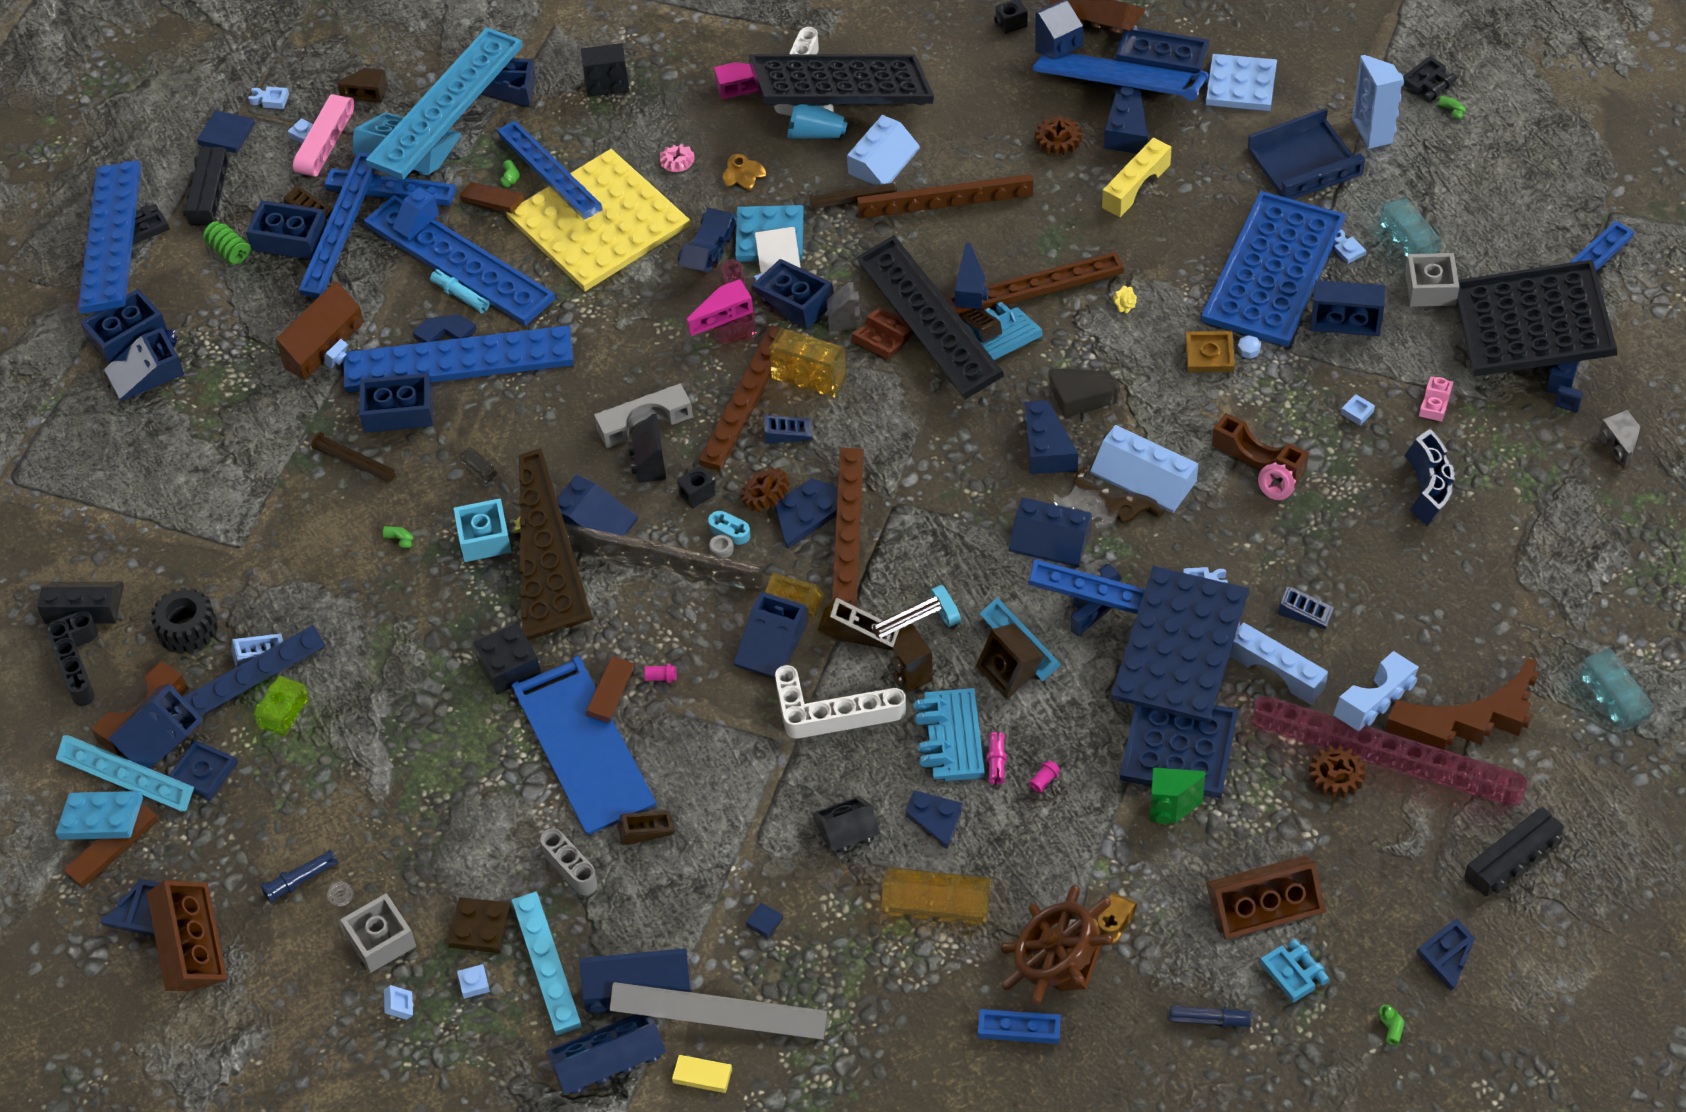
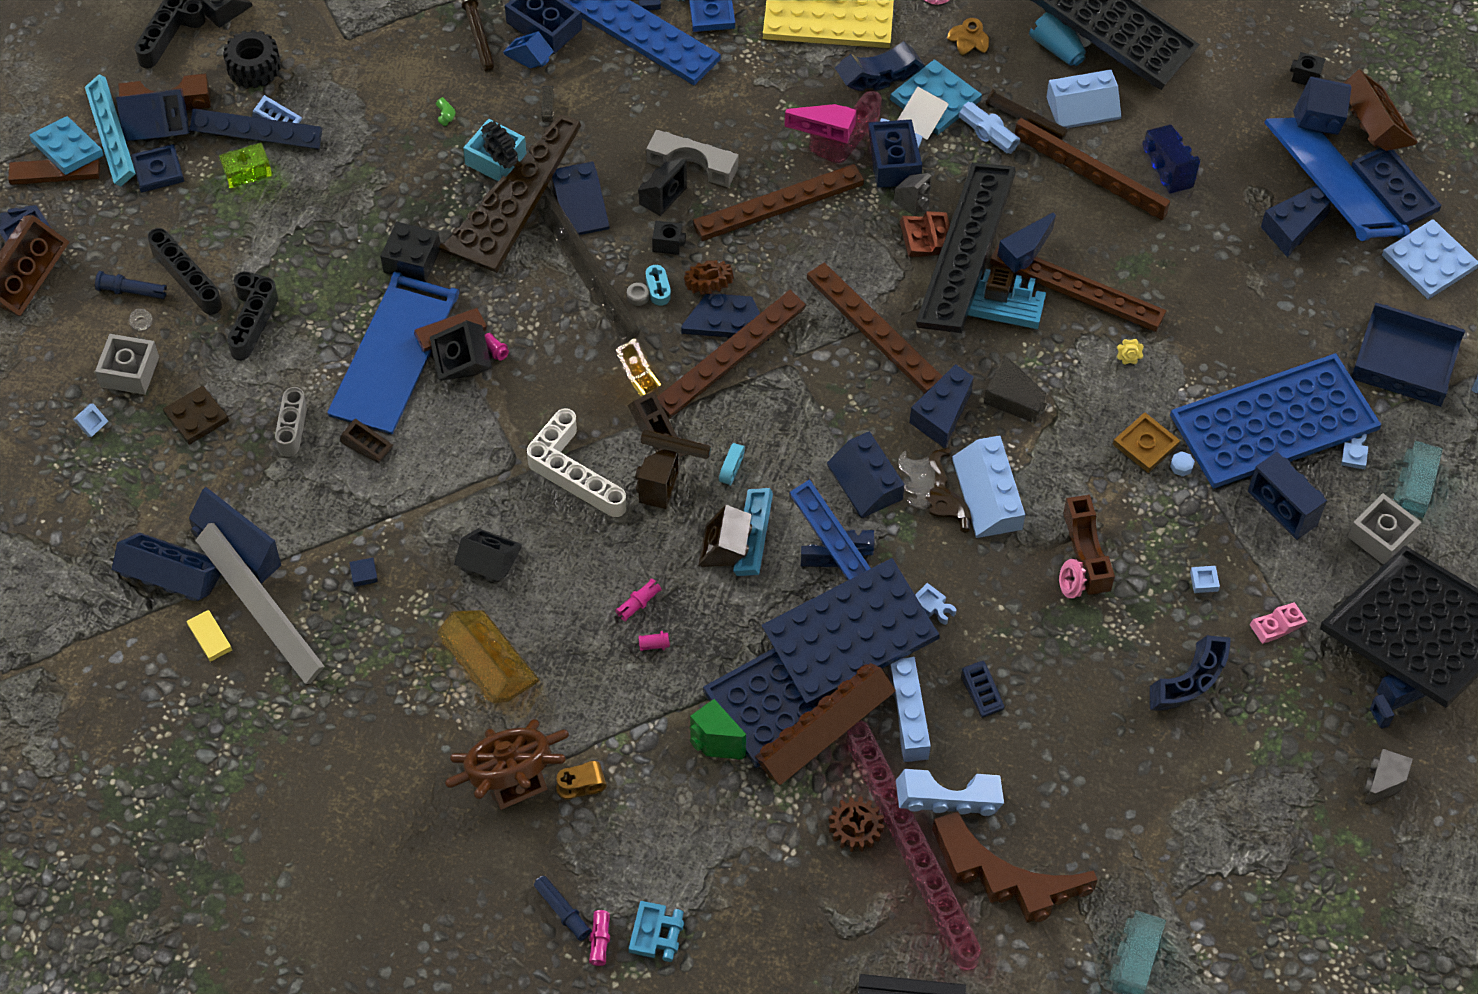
camera: 40 degrees right, 5 degrees up
light blue plate [457,964,490,999] -> none
medium azure plate [512,891,582,1036] -> none
dark blue slope [734,592,808,679] -> none
dark blue slope [763,415,812,444] -> none
clear yellow brick [769,328,846,397] -> none
dark blue wing [906,790,963,849] -> none
dark azure hinge [913,688,985,781] -> none
blue plate [978,1009,1061,1044] -> none
reddish brown gear [1035,115,1082,156] -> none
light yellow arch [1102,138,1171,217] -> none
reddish brown slope [1206,855,1326,940] -> none
none -> black beam [148,228,222,315]
none -> black beam [227,271,278,361]
none -> black slope [429,320,492,381]
none -> black gear [481,121,518,169]
none -> blue slope [503,31,554,68]
none -> dark pink pin [589,910,610,966]
none -> reddish brown brick [755,663,896,786]
none -> reddish brown plate [807,262,943,394]
none -> light blue piece [959,101,1020,154]
none -> clear blue wedge [1143,124,1201,194]

